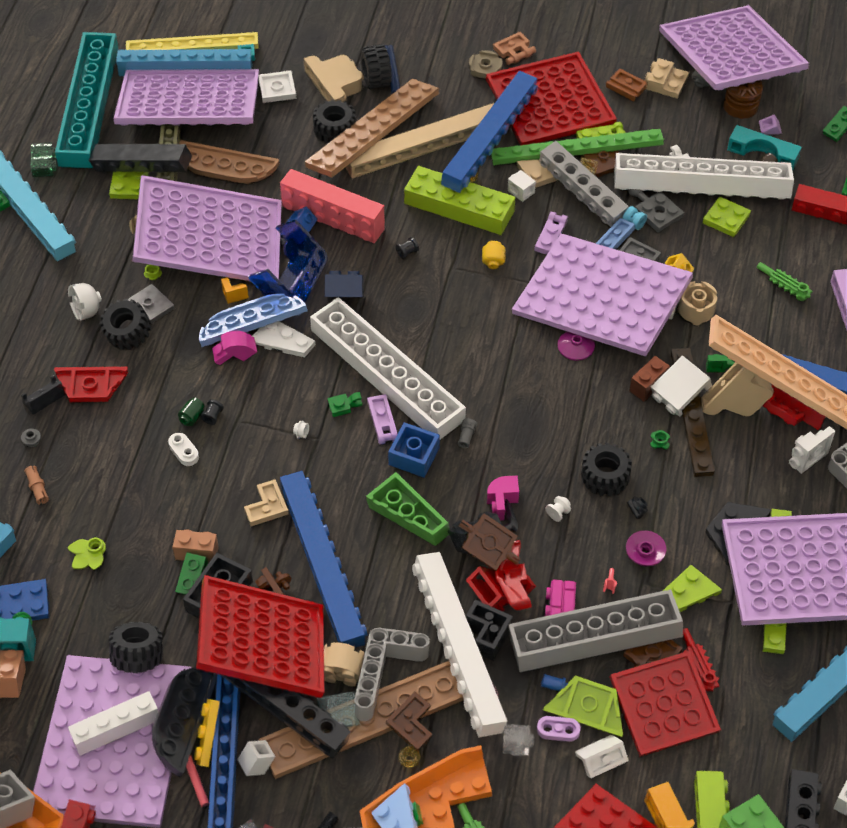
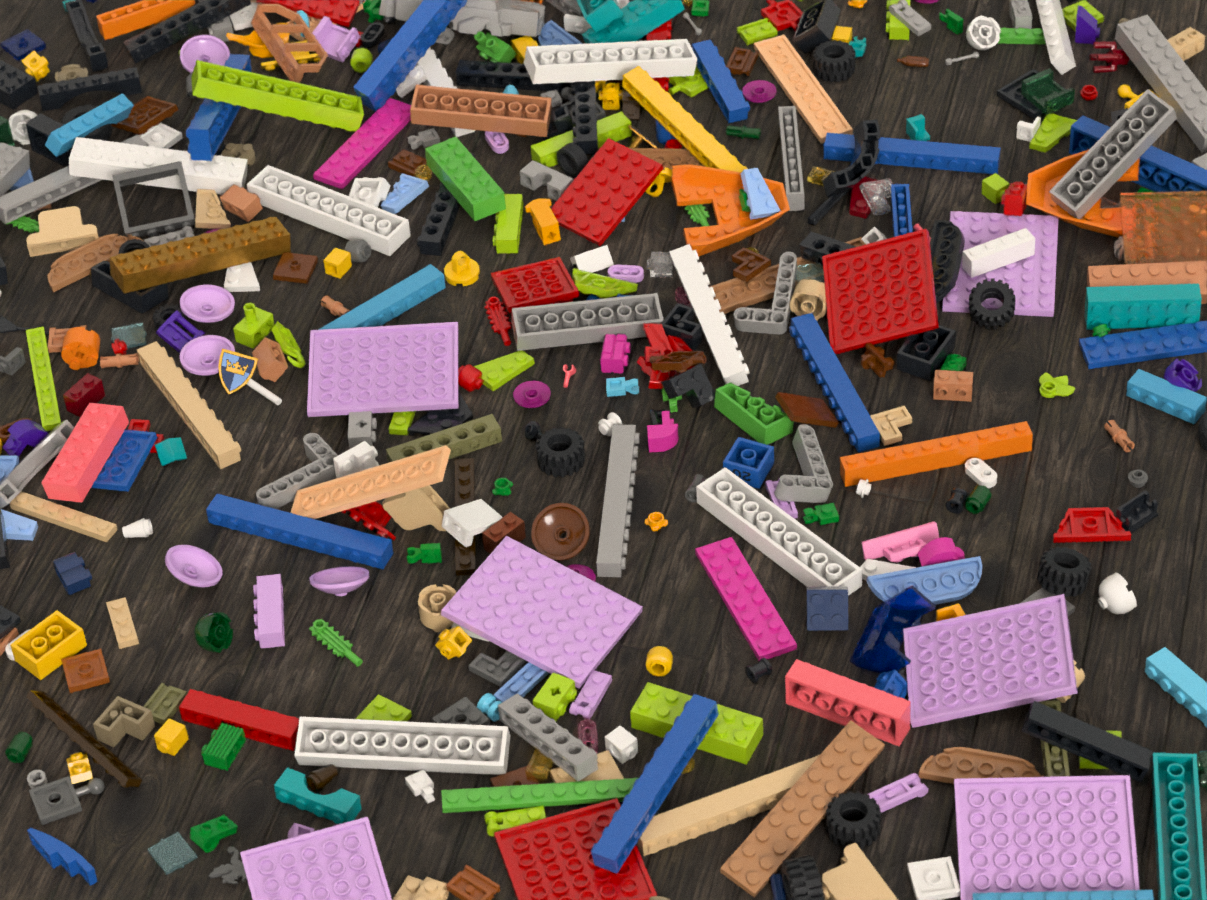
camera: 175 degrees left, 10 degrees down
none -> dark grey piece [209,846,247,885]
none -> lavender dish [309,567,369,596]
none -> light grey brick [348,411,377,449]
none -> olive brick [386,414,502,463]
none -> yellow tile [444,251,480,286]
none -> red head [458,364,484,392]
none -> reddish brown dish [531,503,590,561]
none -> lime brick [533,672,577,721]
none -> clear pink beam [578,719,599,753]
none -> light grey brick [596,424,640,577]
none -> medium azure plate [606,377,639,397]
none -> light orange plate [645,512,668,531]
none -> dark pink plate [695,537,797,661]
none -> light grey beam [774,424,833,503]
none -> reddish brown tile [775,392,839,428]
none -> orange brick [840,421,1033,487]
none -> bright pink bracket [861,521,939,562]
none -> lavender plate [868,773,928,813]

